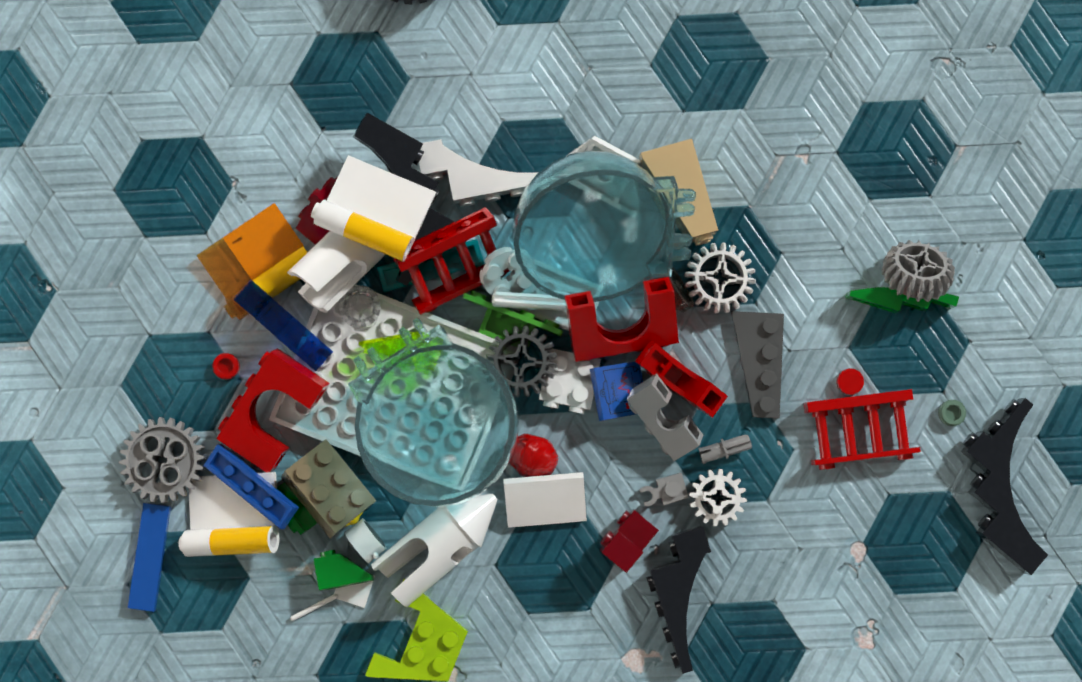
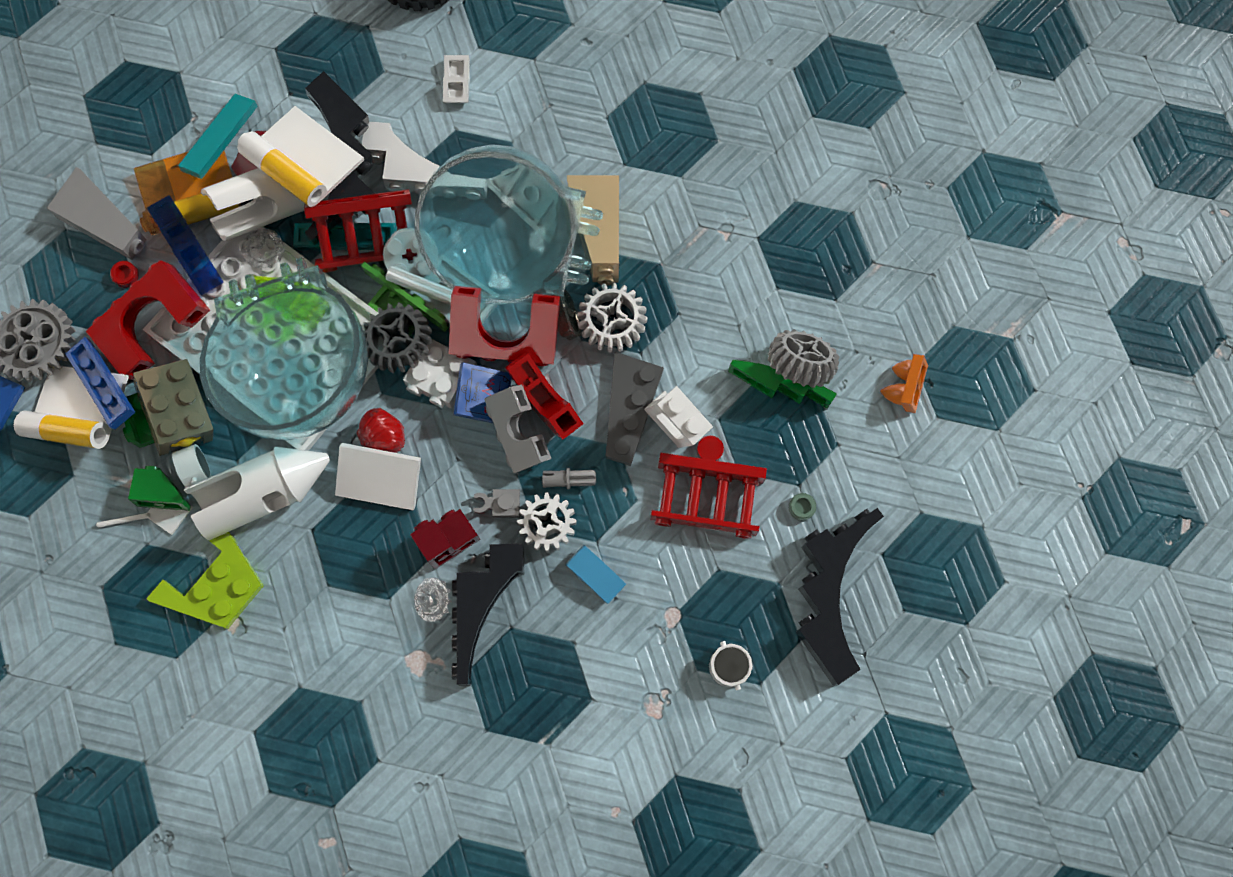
camera: 15 degrees right, 10 degrees down
none -> light grey slope [47,167,147,260]
none -> teal tile [178,93,258,179]
none -> clear gear [414,578,452,622]
none -> white slope [443,55,470,103]
none -> dark azure slope [565,545,626,604]
none -> white window [644,386,713,448]
none -> pearl dark grey piece [709,641,752,691]
none -> orange tile [880,354,928,413]

